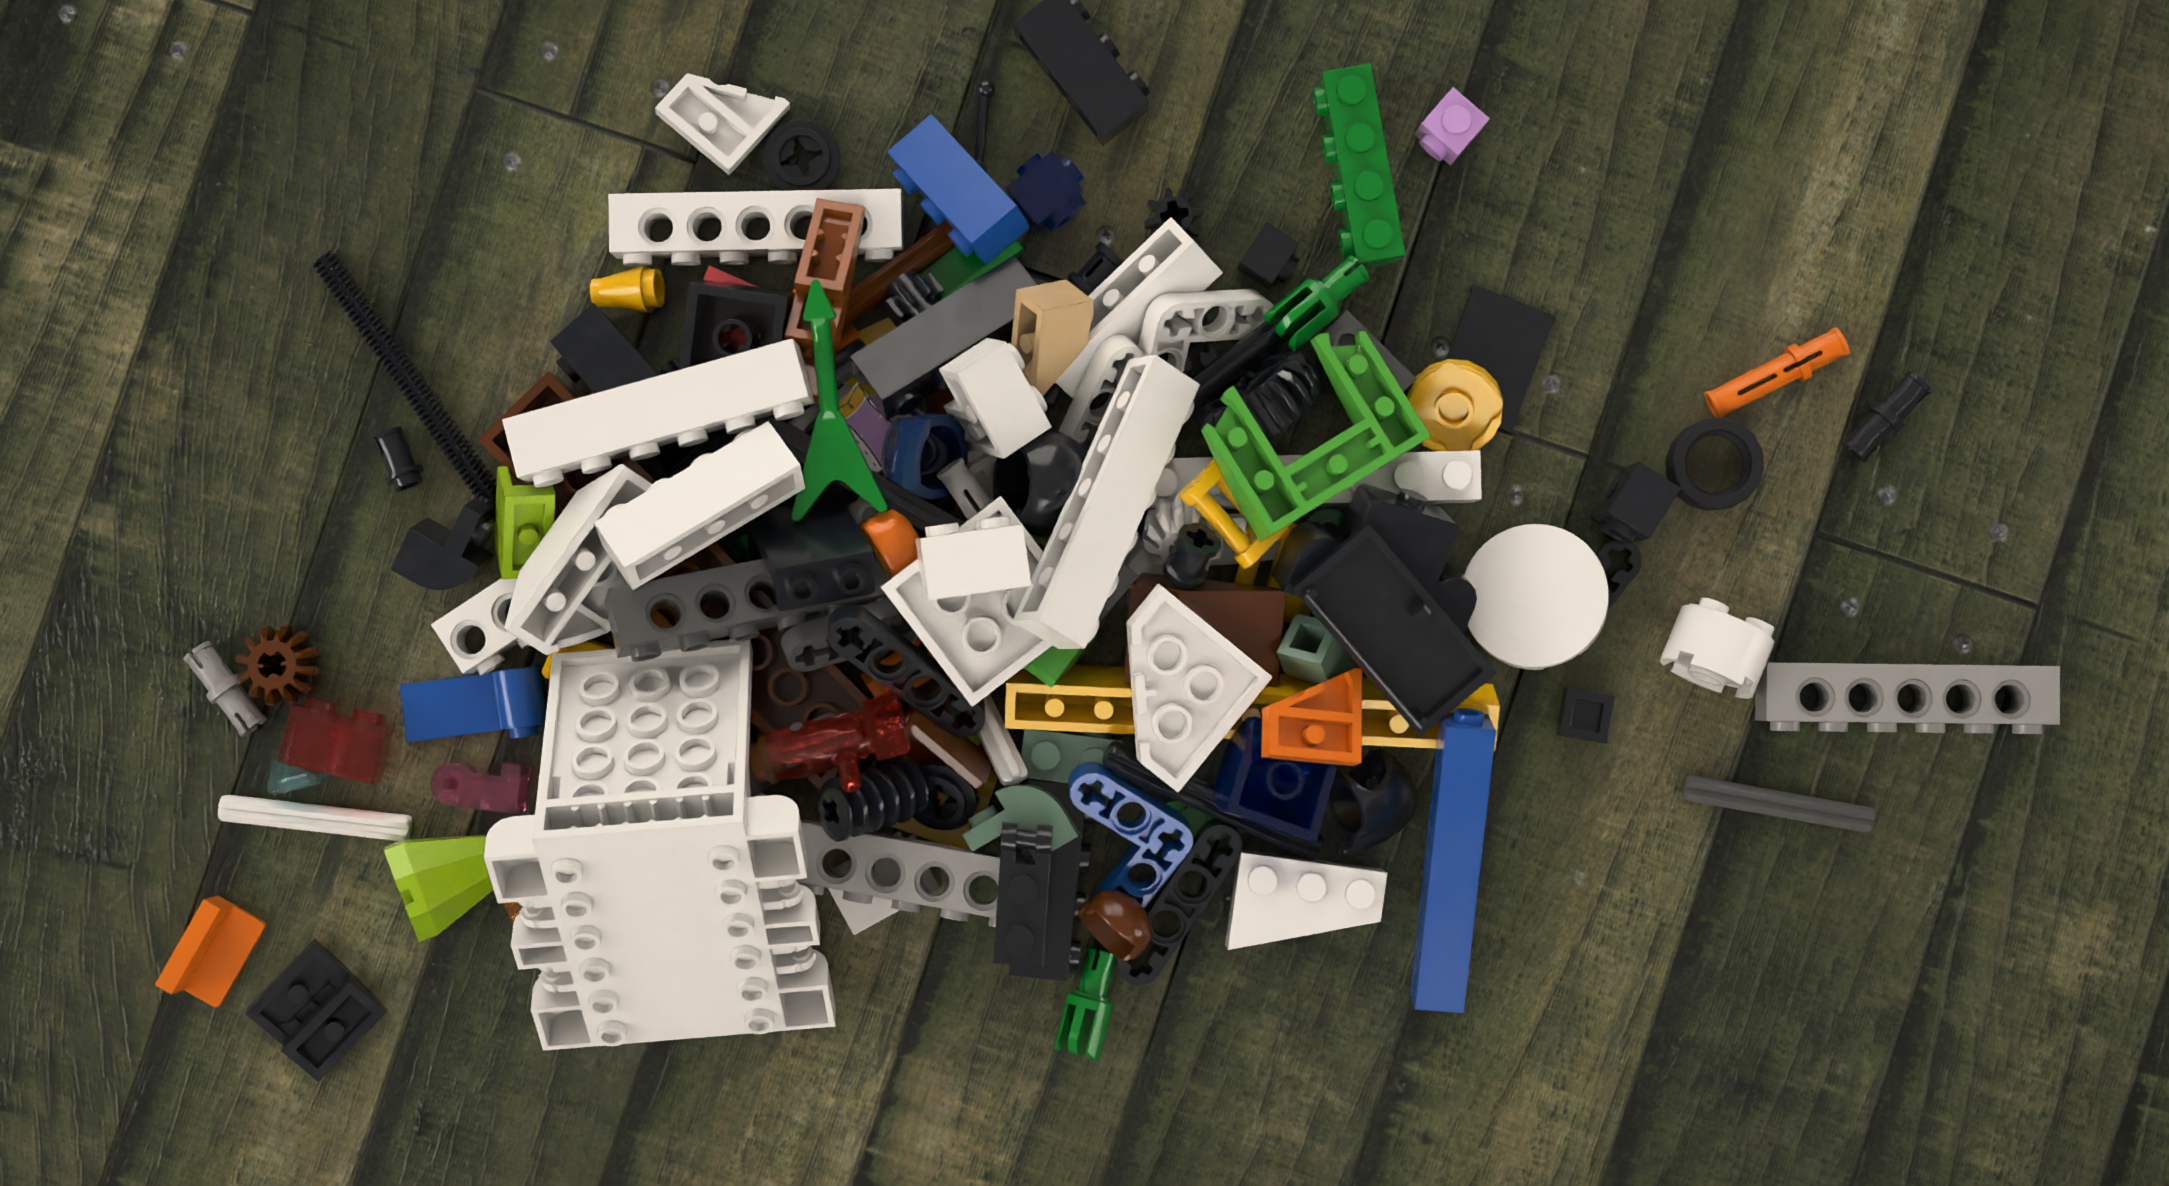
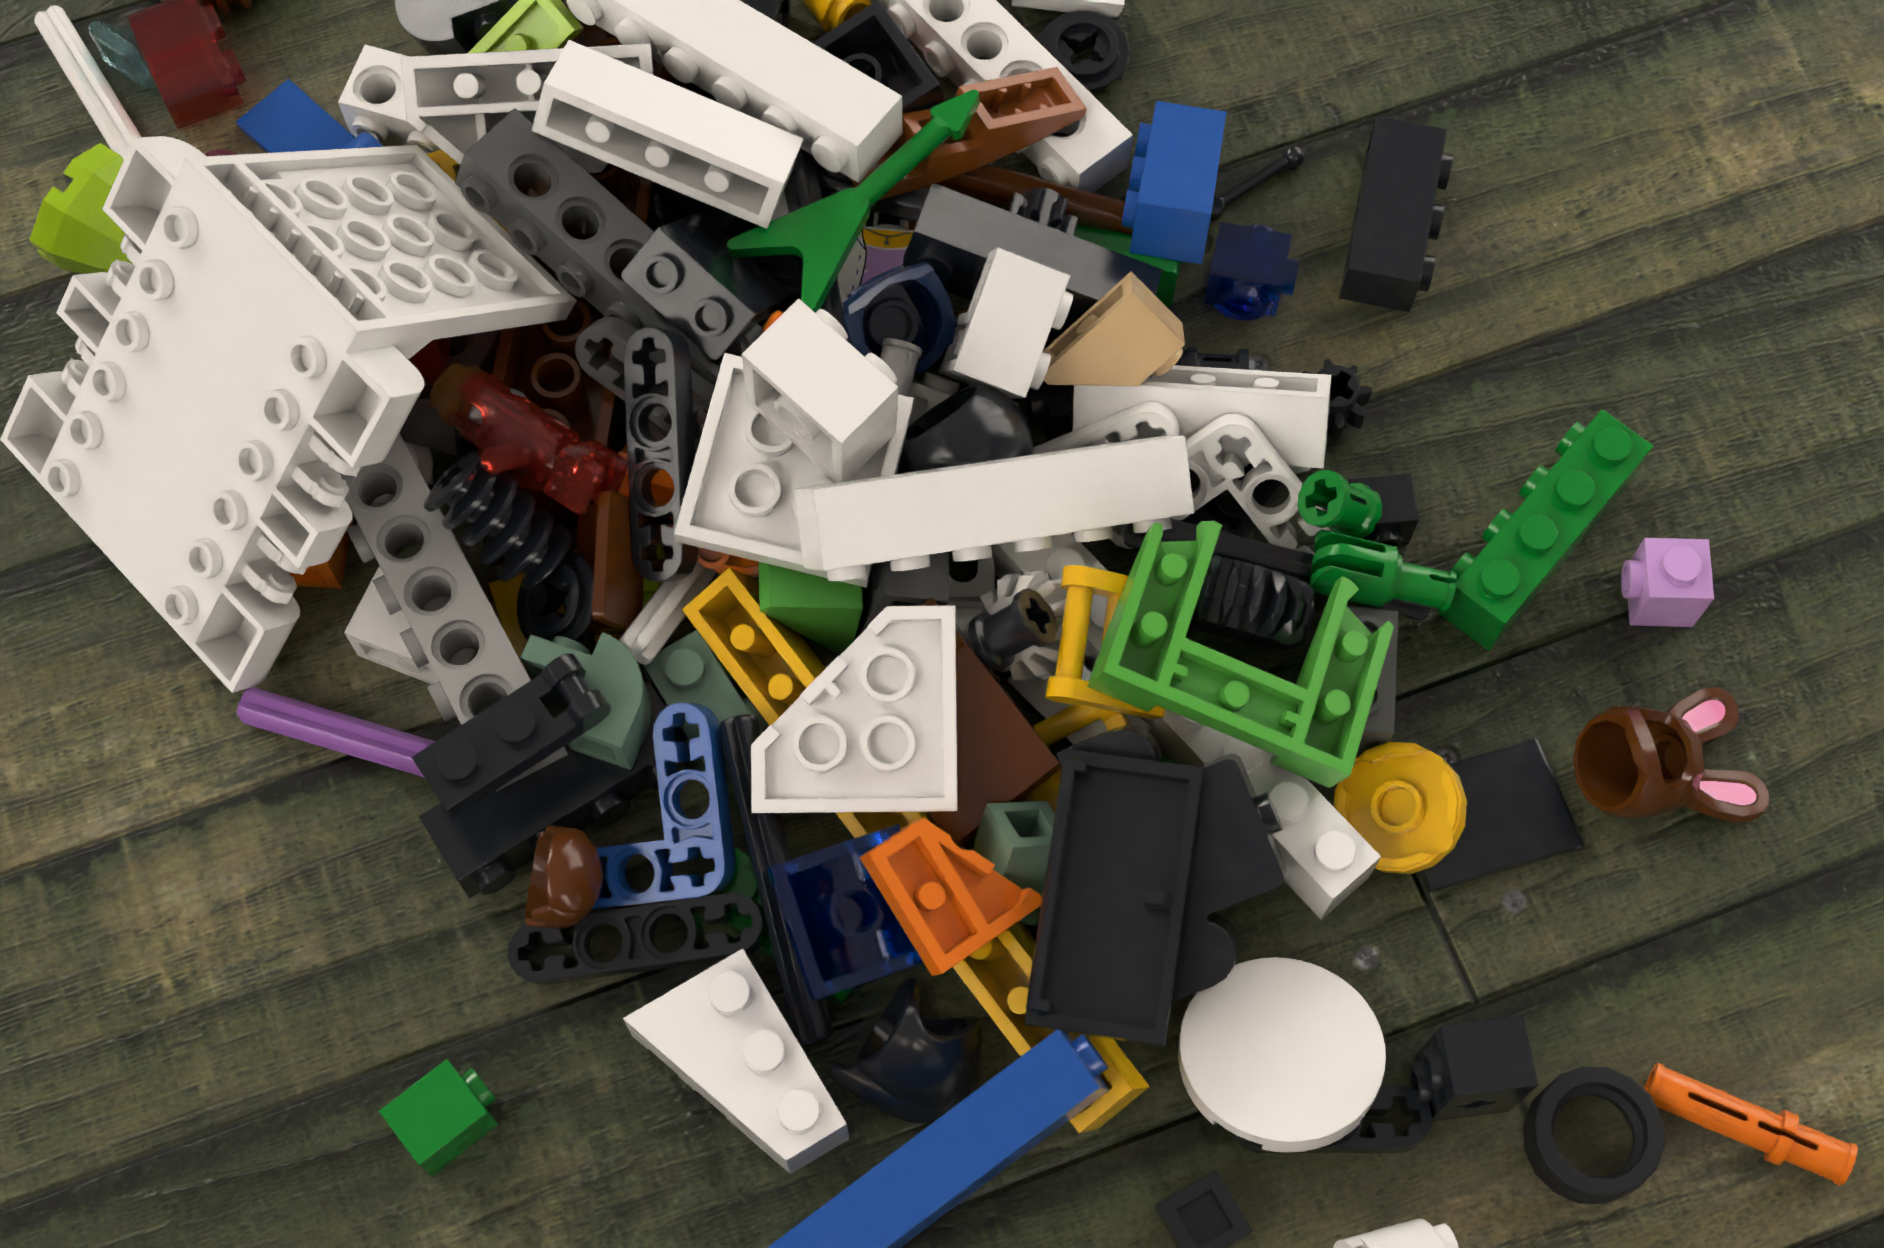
camera: 55 degrees right, 20 degrees down
green arm [1053,947,1117,1062] -> none
none -> medium lavender axle [237,687,435,777]
none -> green brick [379,1059,498,1177]
none -> green bush [1297,469,1382,539]
none -> reddish brown piece [1573,687,1769,823]

